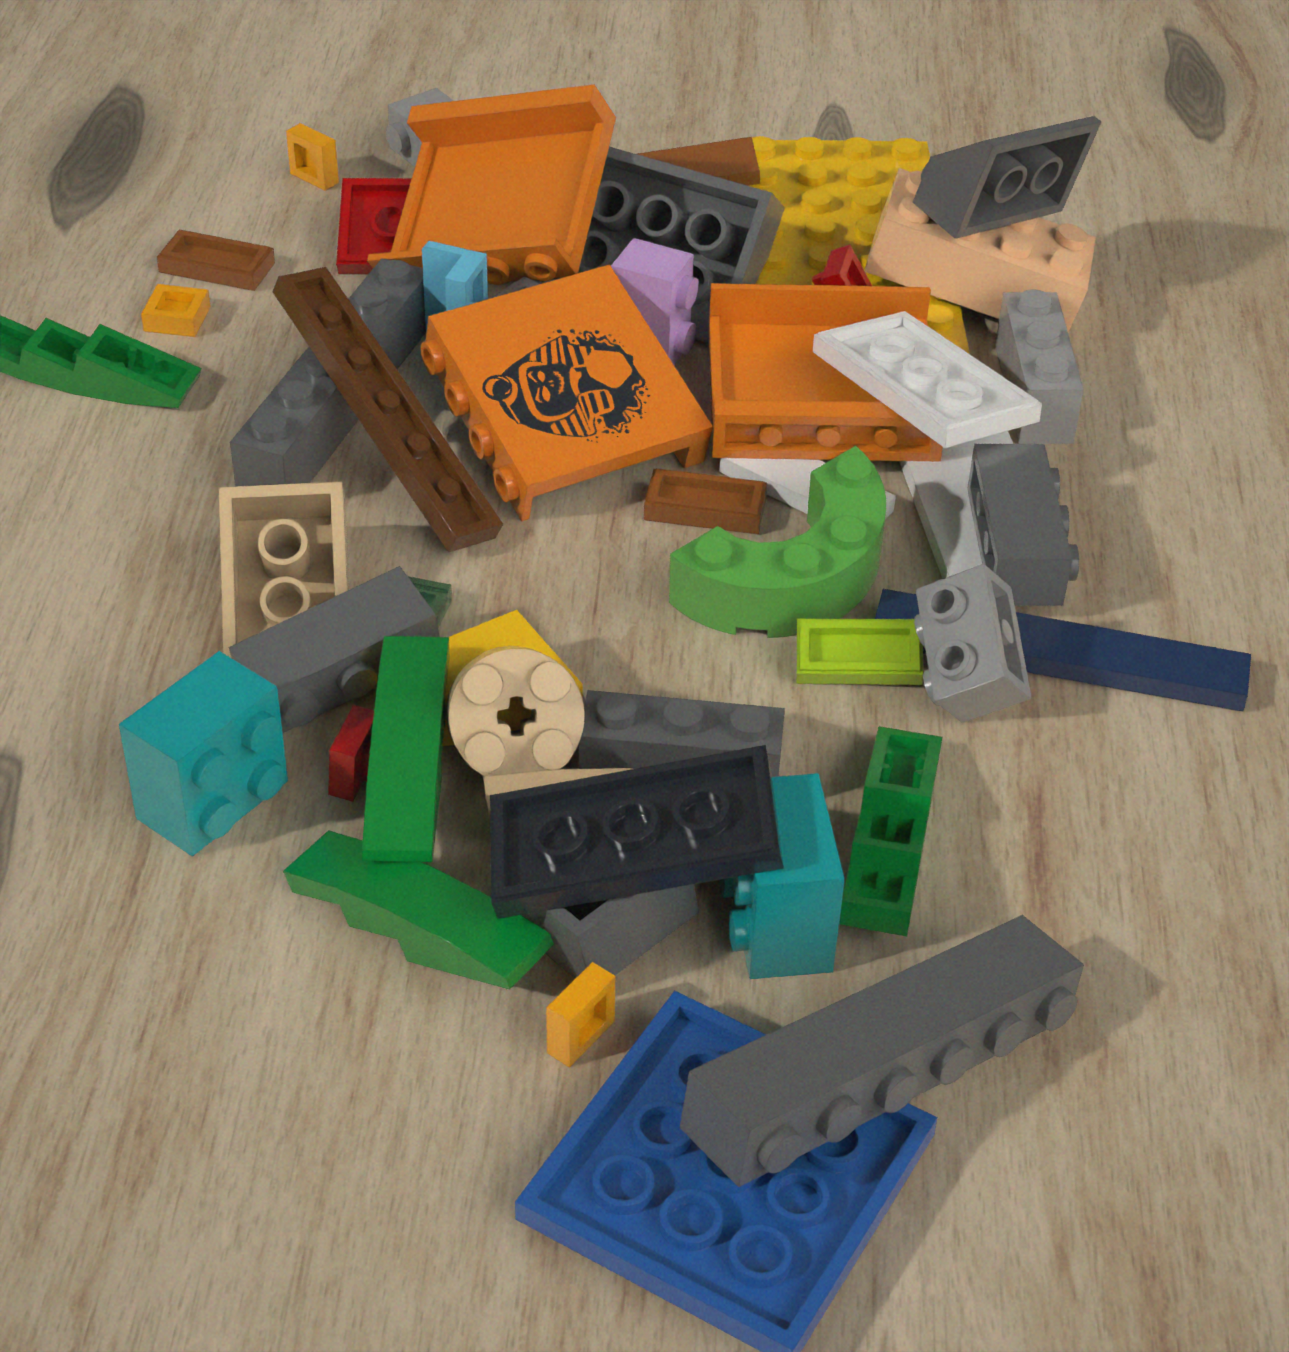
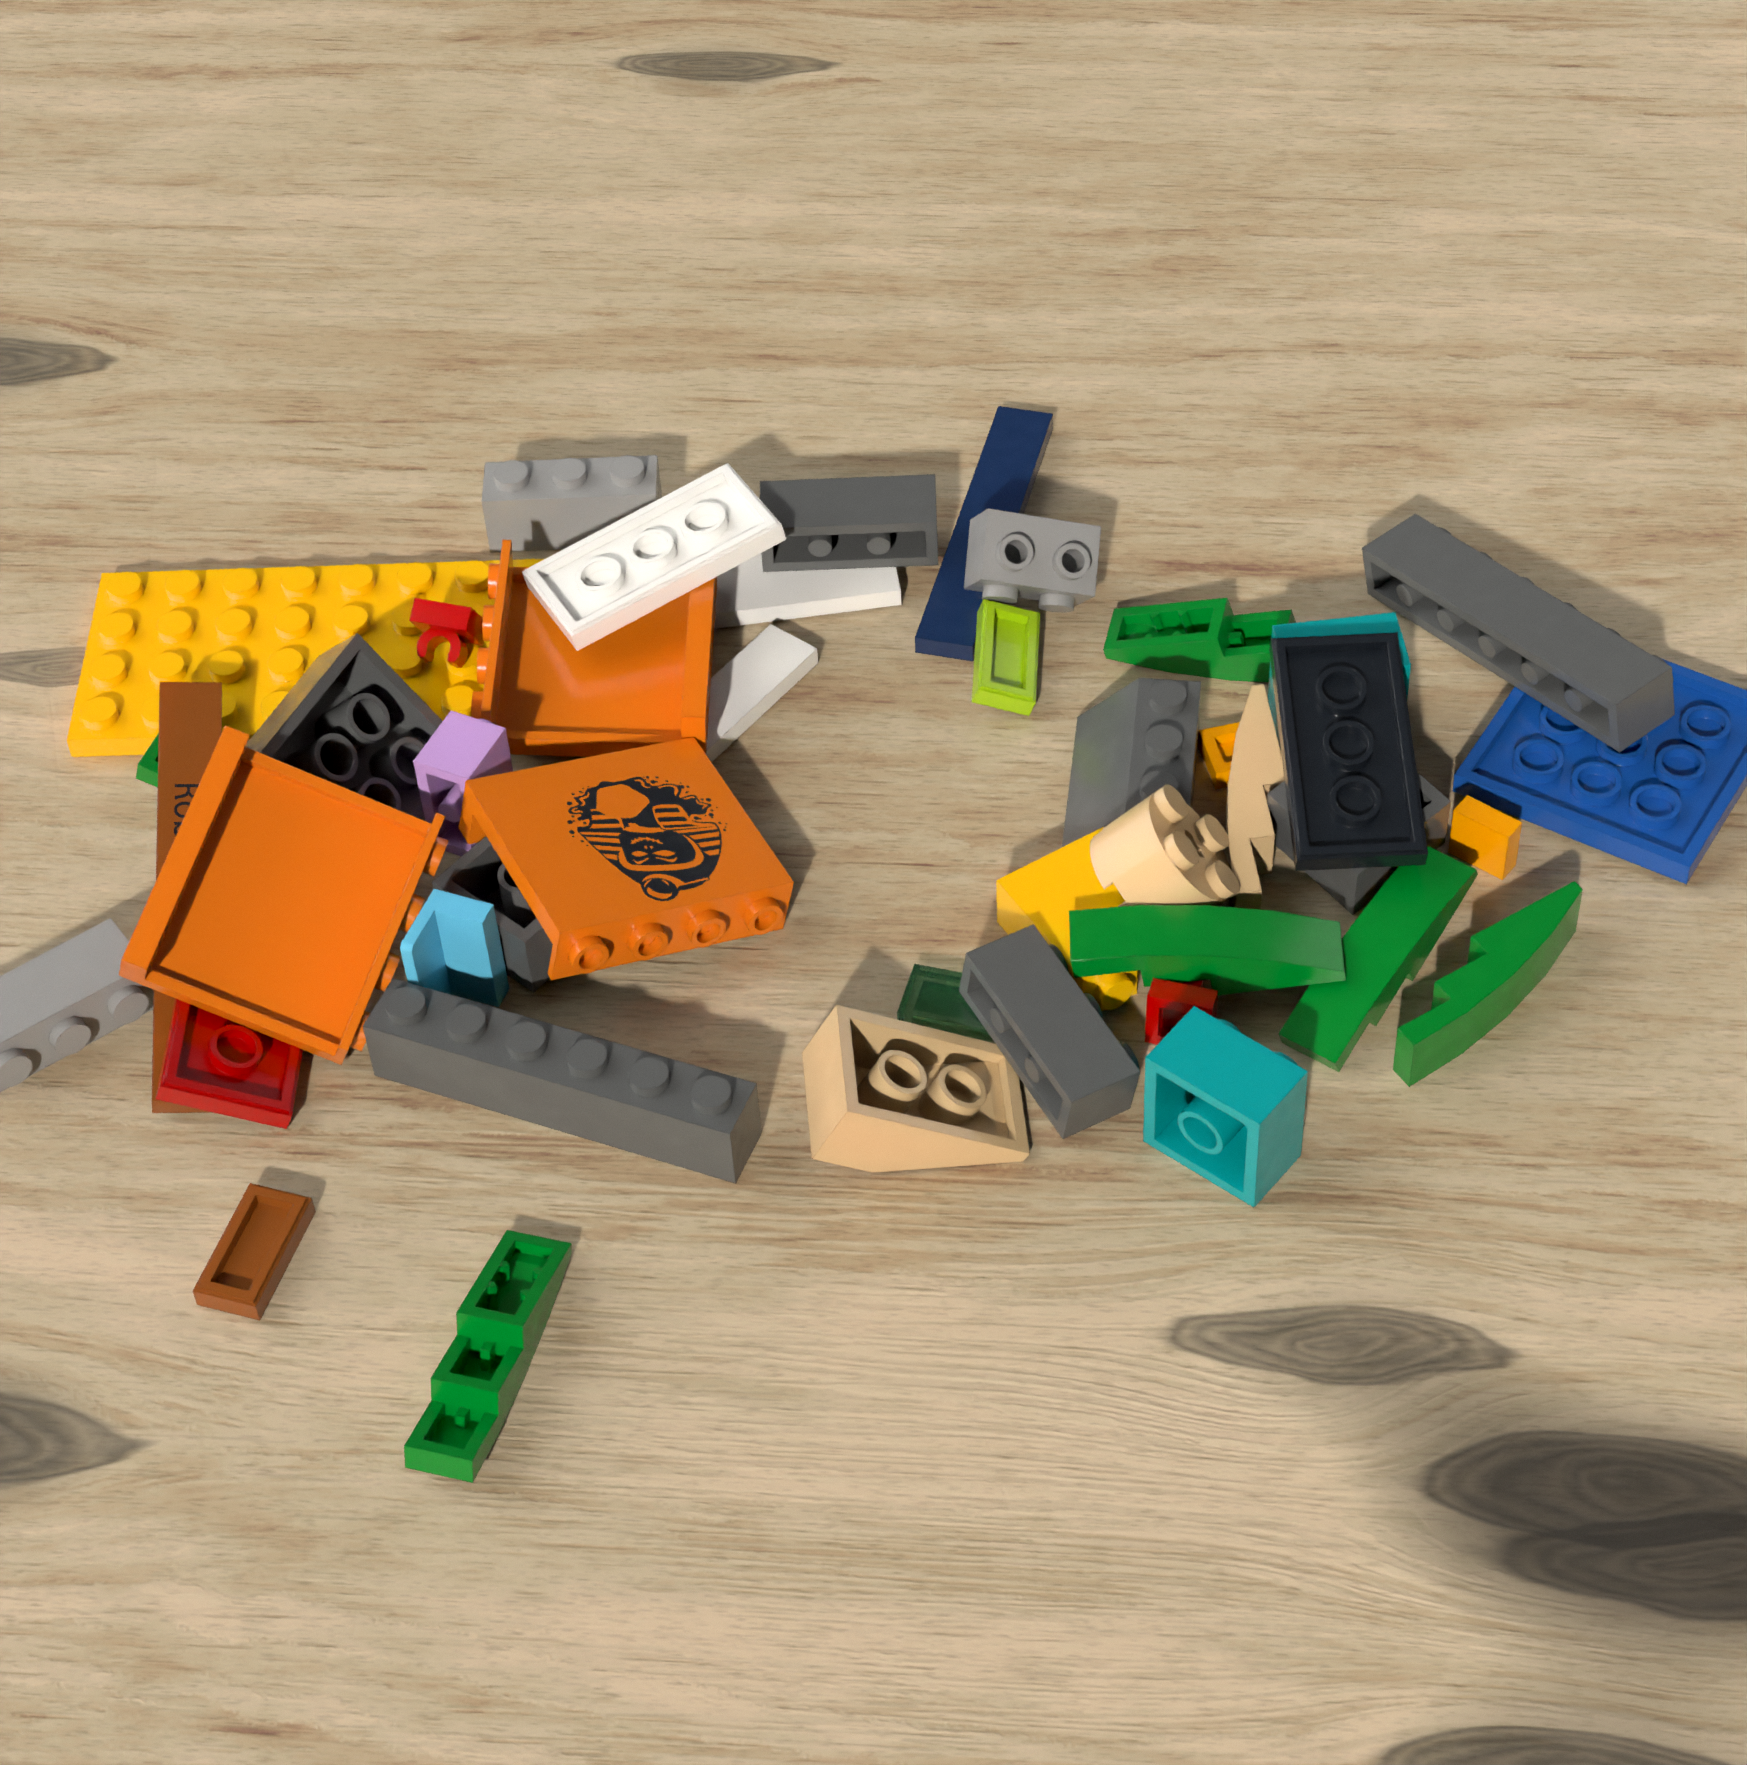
camera: 85 degrees left, 5 degrees up
light orange tile [141,284,211,337] -> none
reddish brown plate [272,267,503,552] -> none
light orange tile [286,123,339,191] -> none
dark orange tile [644,468,767,534] -> none
bright green brick [669,446,886,638] -> none
light nougat brick [864,168,1096,332] -> none
dark grey slope [913,116,1102,239] -> none
none -> green slope [1393,881,1583,1087]

